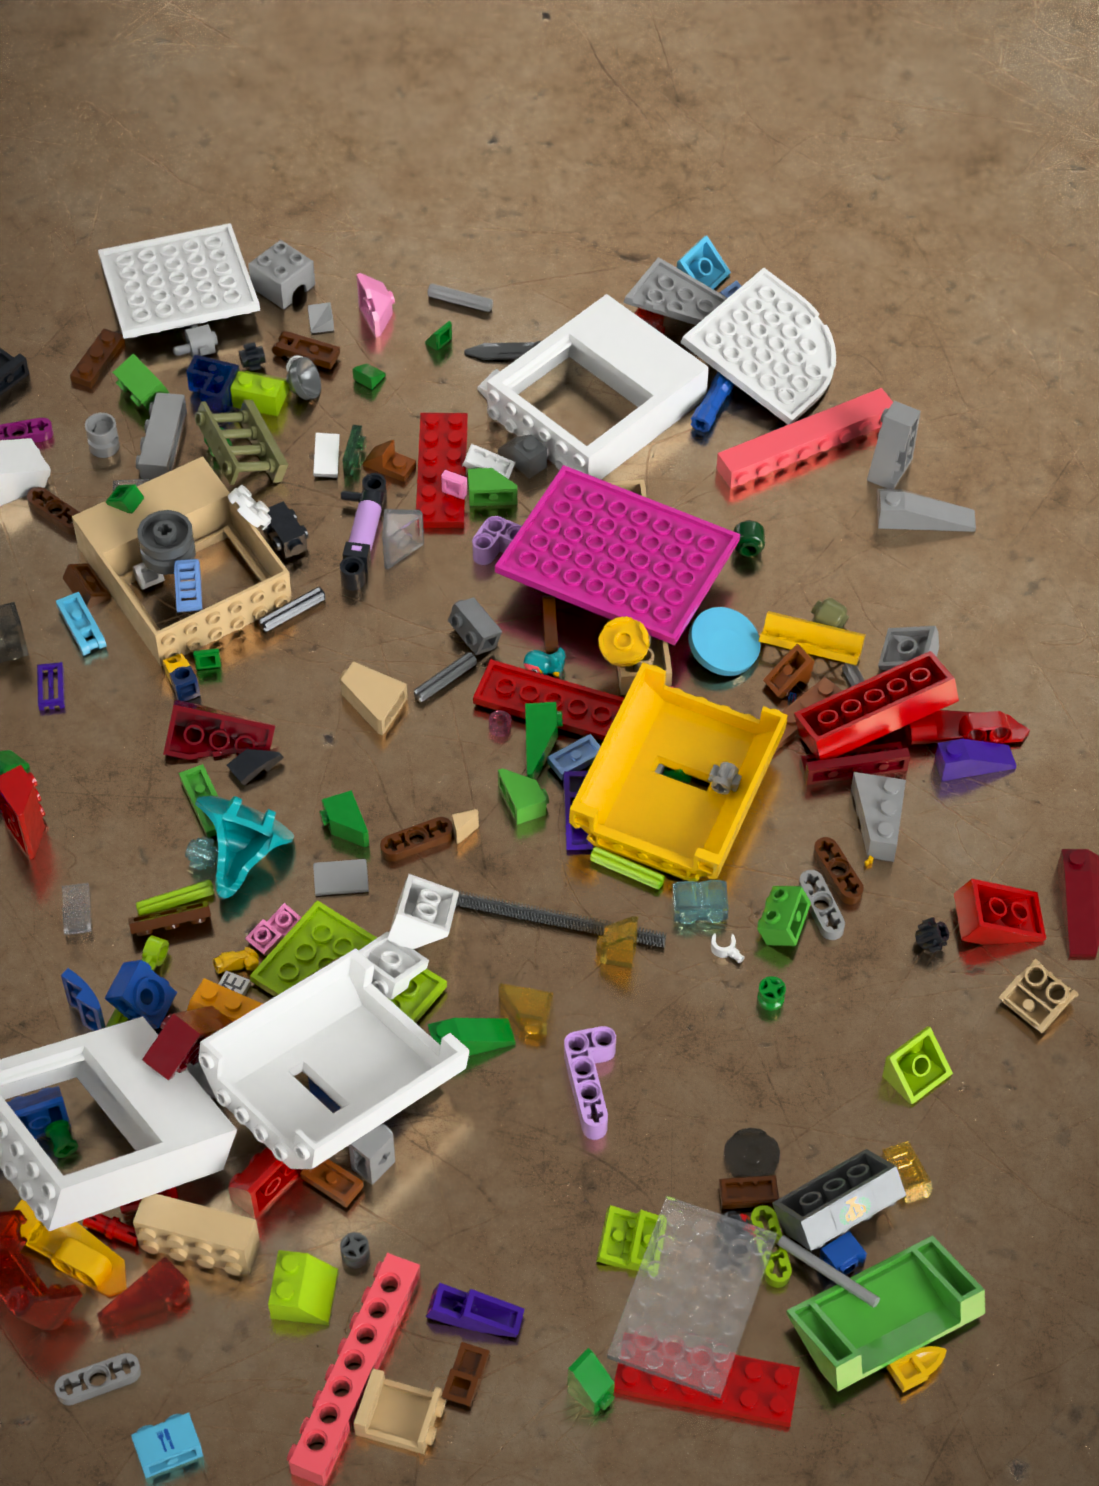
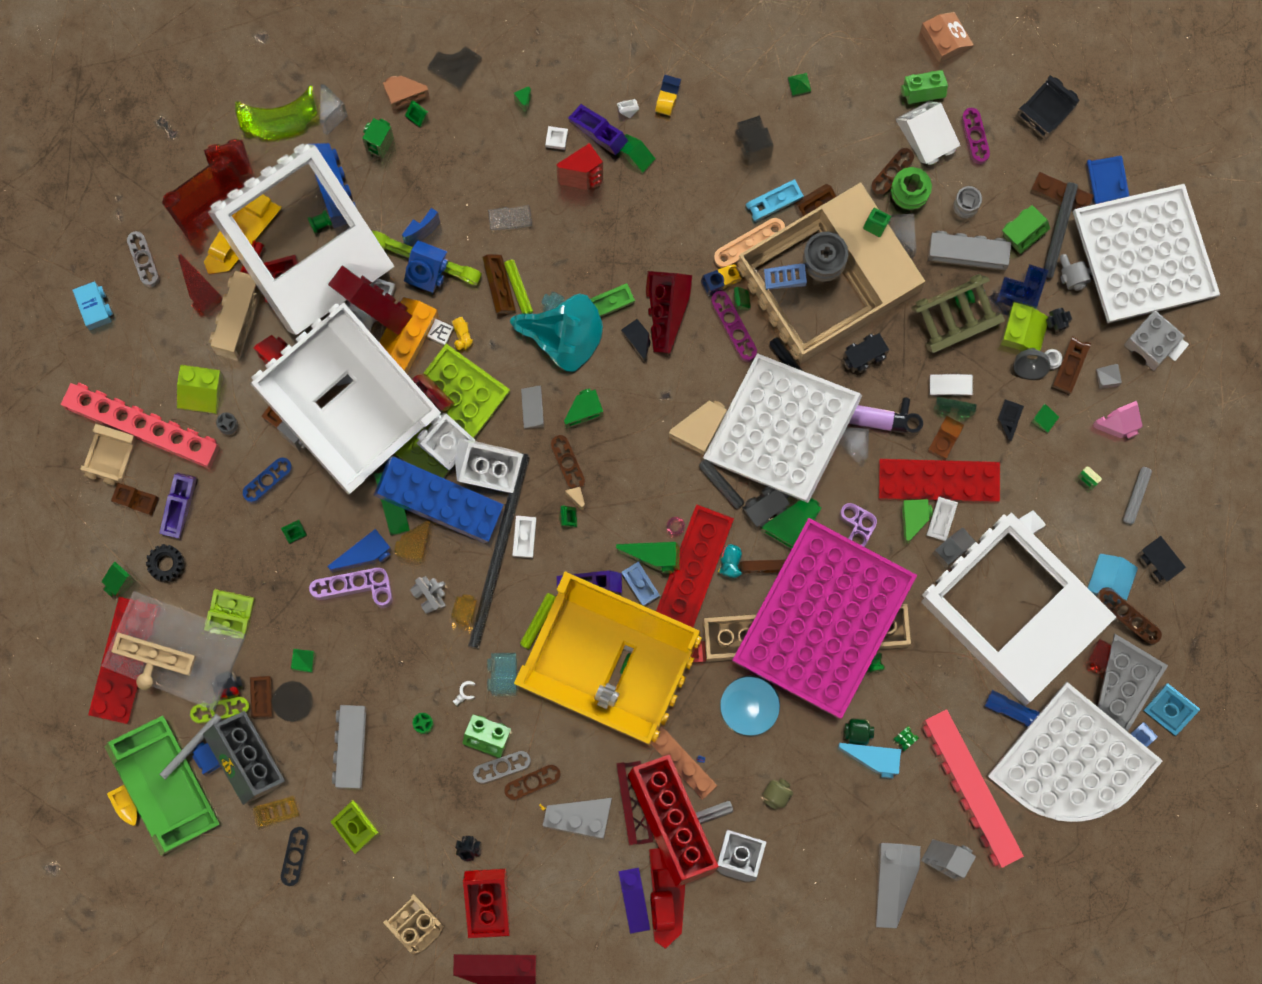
camera: 90 degrees right, 25 degrees up
dark purple tile [37,662,65,710] -> none
white plate [228,485,272,530] -> none
bright pink slope [245,903,302,956] -> none
bright pink tile [441,470,467,499] -> none
dark grey piece [464,341,541,360] -> none
bright green slope [498,768,549,825] -> none
yellow tile [598,616,650,667] -> none
yellow fence [758,611,866,665] -> none
dark orange slope [763,644,815,699] -> none
none -> tan plate [111,633,196,690]
none -> black tyre [146,544,185,583]
none -> blue beam [243,457,292,503]
none -> green slope [281,520,307,543]
none -> black beam [281,827,309,887]
none -> green slope [291,649,315,673]
none -> blue slope [327,529,392,572]
none -> light grey brick [332,705,367,790]
none -> blue brick [373,456,504,543]
none -> light grey hips [410,576,446,614]
none -> white plate [513,516,536,558]
none -> green slope [559,505,577,528]
none -> white plate [703,353,862,503]
none -> magenta beam [711,291,757,362]
none -> light nougat plate [714,218,785,268]
none -> green slope [762,498,822,549]
none -> medium azure slope [838,743,901,779]
none -> bright green piece [891,167,932,210]
none -> green wheel [893,726,919,751]
none -> black slope [998,399,1024,441]
none -> dark grey axle [1042,182,1078,278]
none -> blue door [1087,156,1130,205]
none -> medium azure slope [1088,554,1138,606]
none -> reddish brown beam [1097,587,1162,644]
none -> black brick [1139,536,1186,585]

